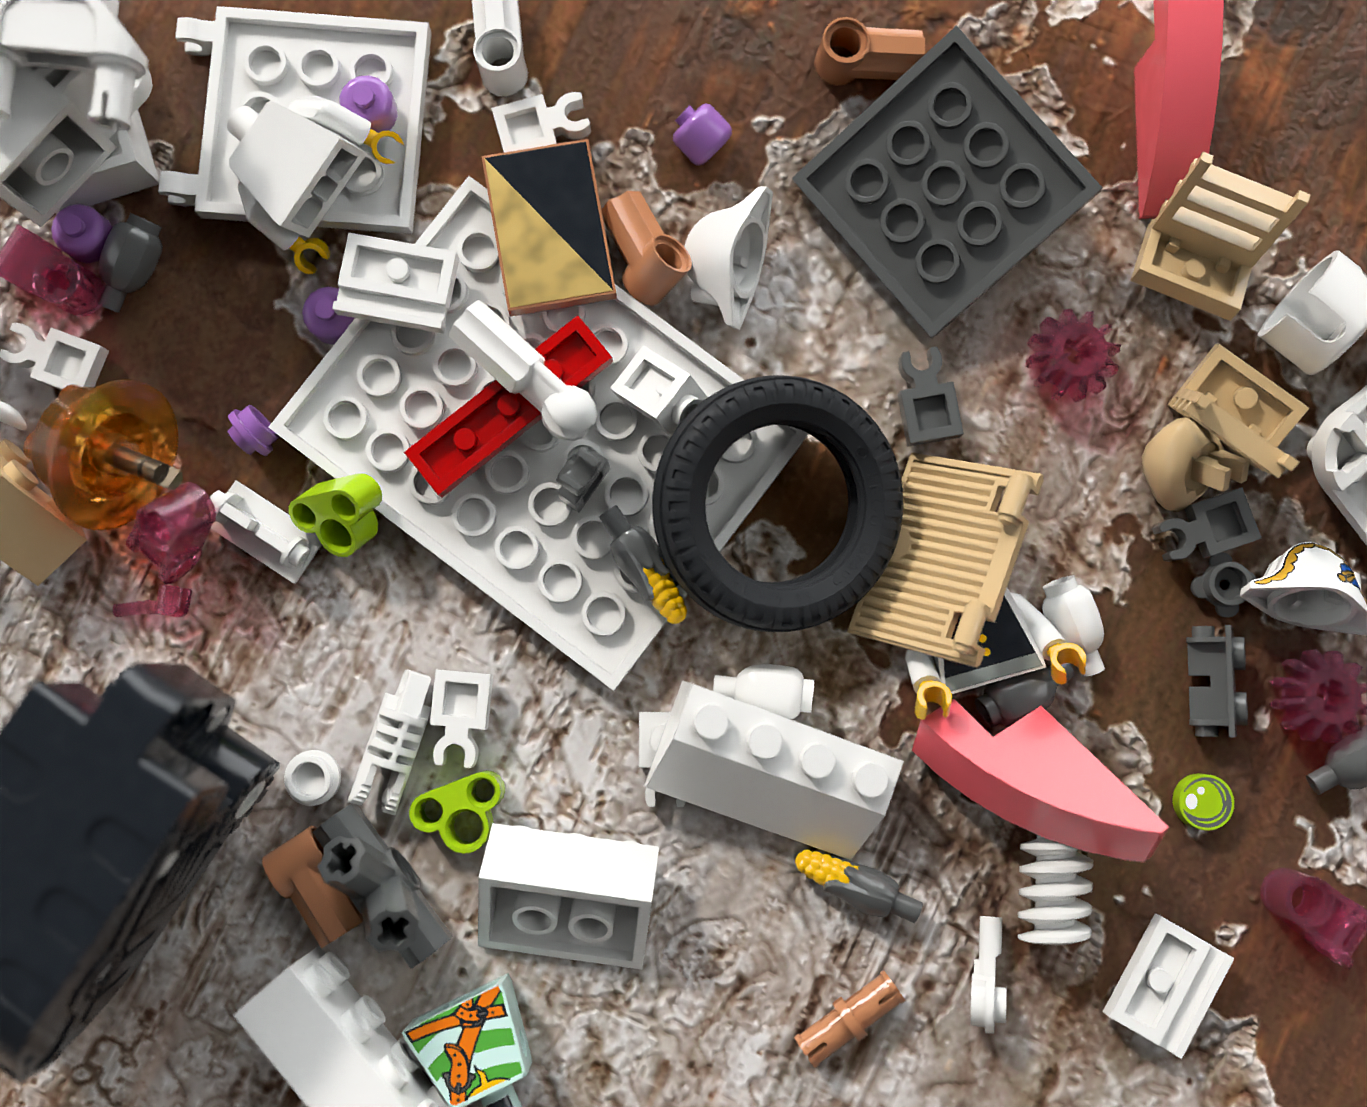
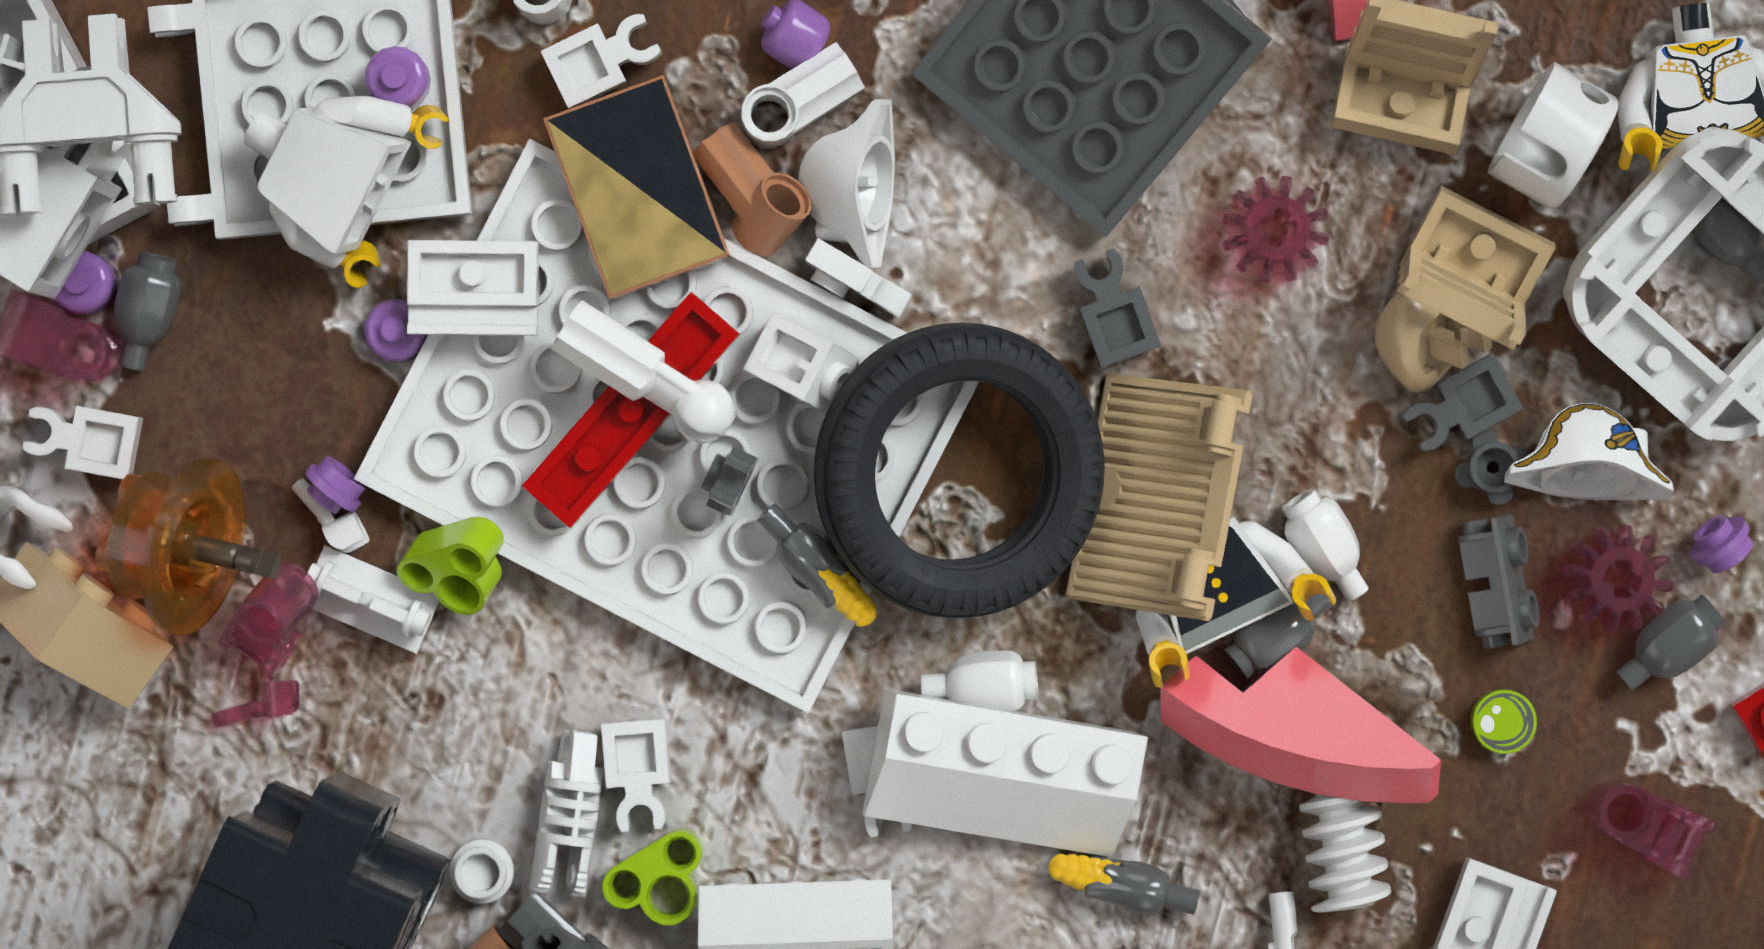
camera: 10 degrees left, 5 degrees up
none -> white hand [292,478,370,553]
none -> white piece [741,42,865,149]
none -> white plate [805,238,912,318]

